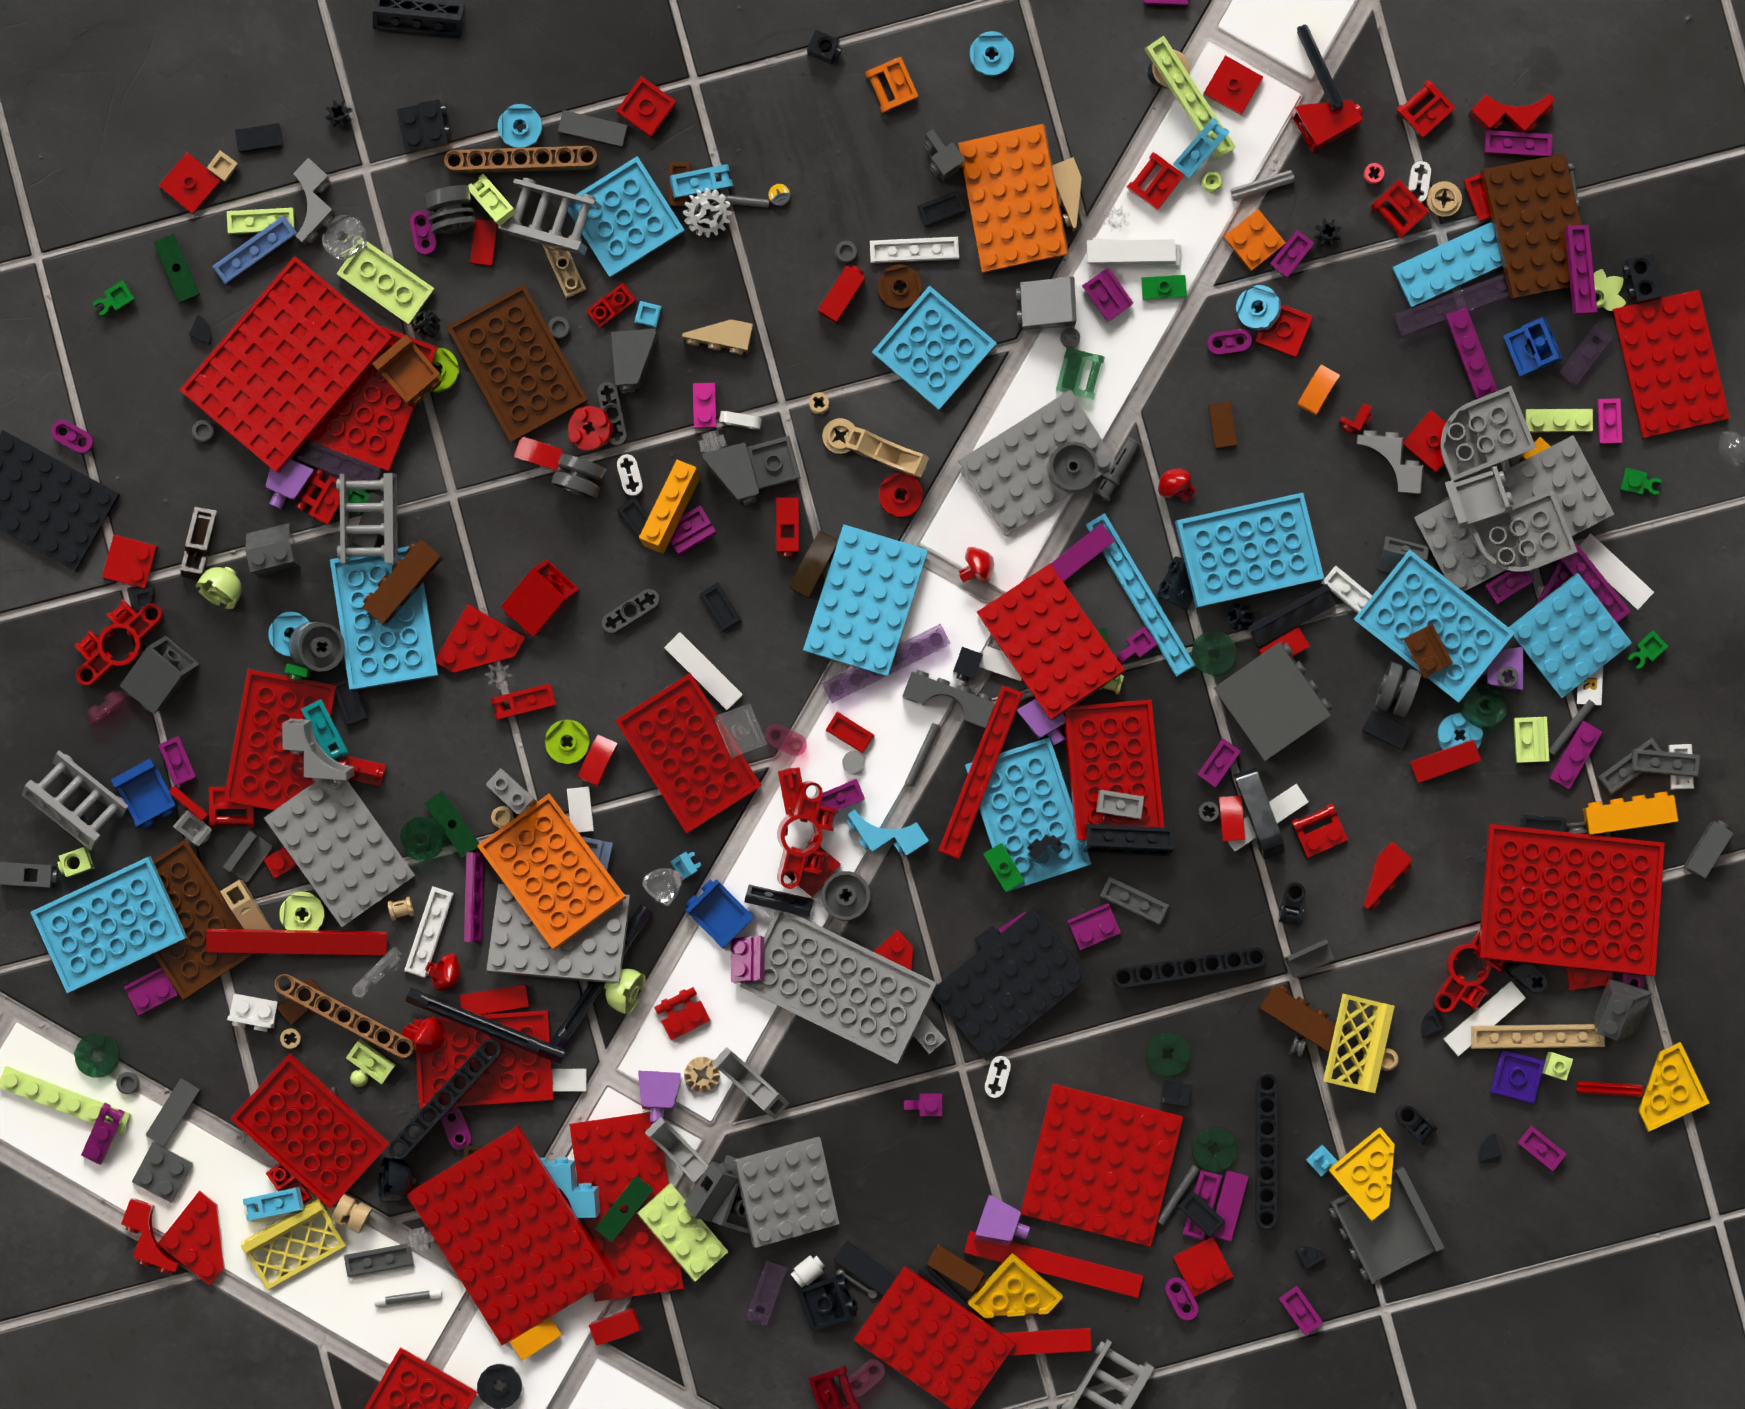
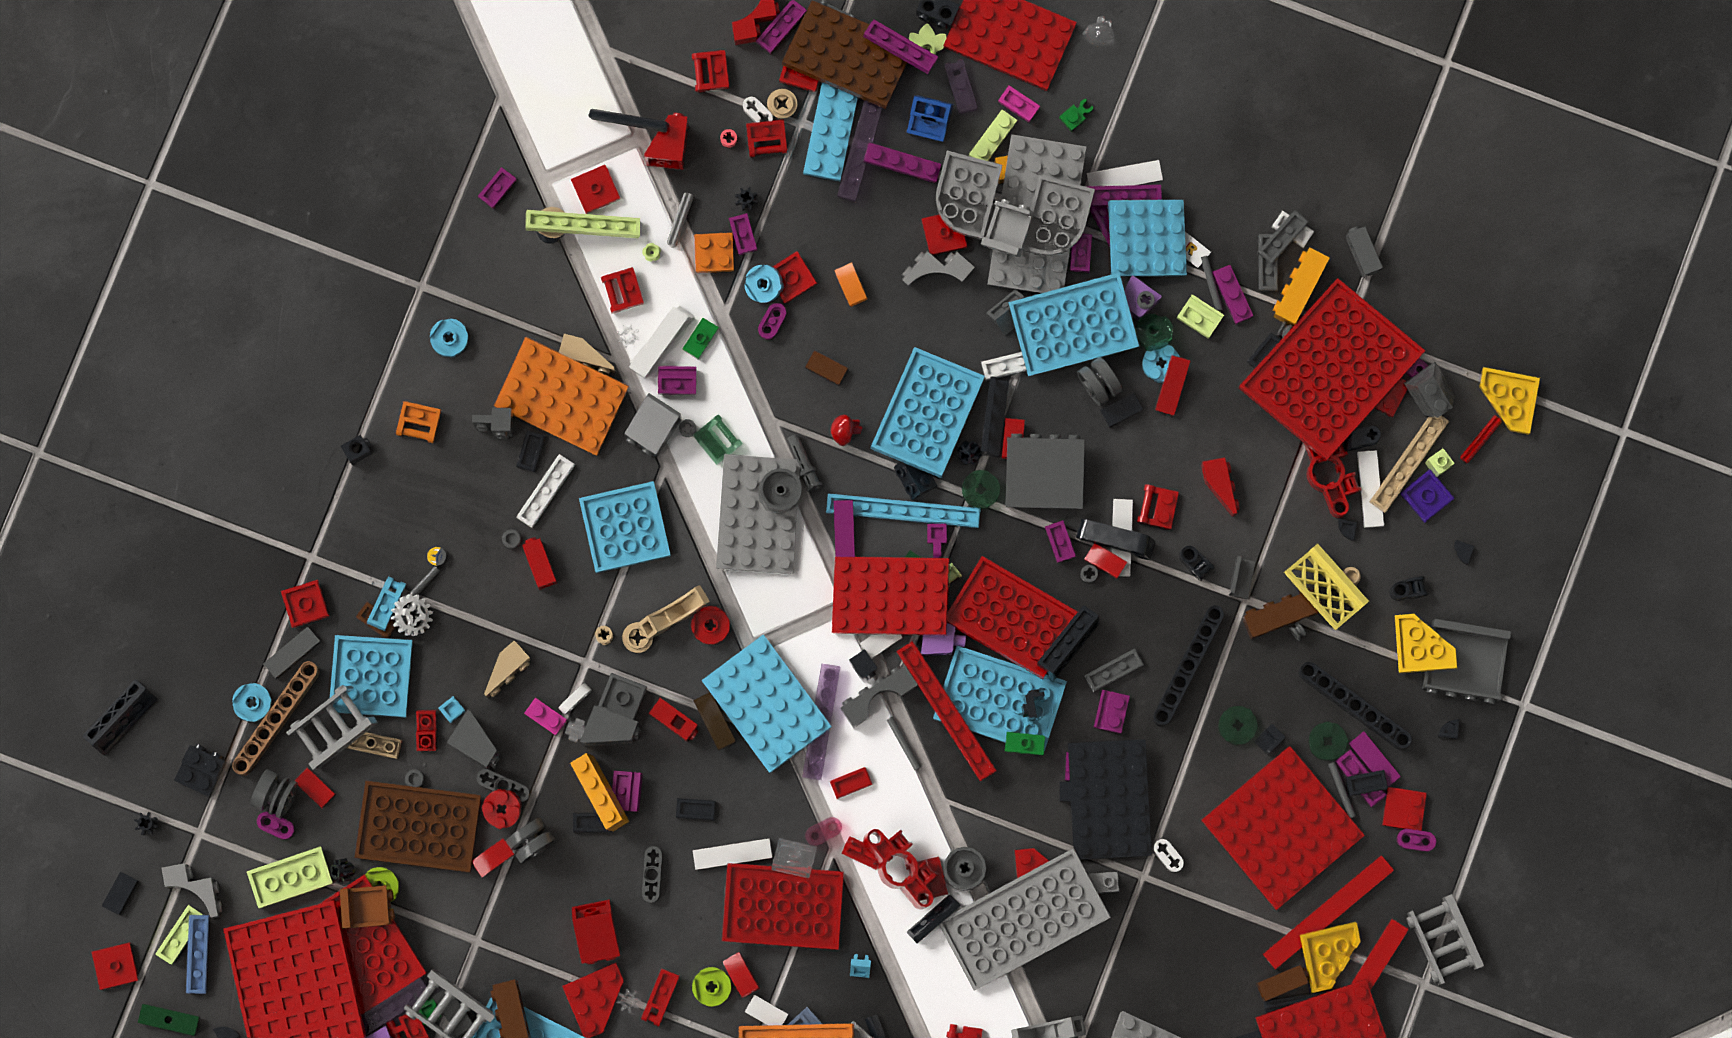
camera: 55 degrees left, 5 degrees down
tan plate [207,151,239,182] -> none
clear plate [322,215,367,260] -> none
yellowish green plate [468,174,517,227] -> none
white beam [617,454,643,496] -> none
clear piece [642,868,682,906] -> none
blue panel [685,879,755,949] -> none
plate [731,935,764,984] -> none
magenta plate [820,779,865,810] -> none
light grey tile [842,751,864,774] -> none
medium azure arch [846,810,929,856] -> none
reddish brown plate [878,264,922,310] -> none
magenta plate [904,1093,942,1116] -> none
red piece [959,547,995,583] -> none
medium lavender torso [974,1195,1030,1245] -> none
light grey plate [1096,790,1144,819] -> none
medium azure plate [1173,117,1230,178] -> none
magenta plate [1278,1285,1323,1336] -> none
medium azure tile [1306,1145,1338,1177] -> none
red bracket [1338,403,1373,434] -> none
reddish brown plate [1404,624,1453,678] -> none
magenta plate [1517,1126,1567,1171] -> none
green plate [1627,630,1668,669] -> none

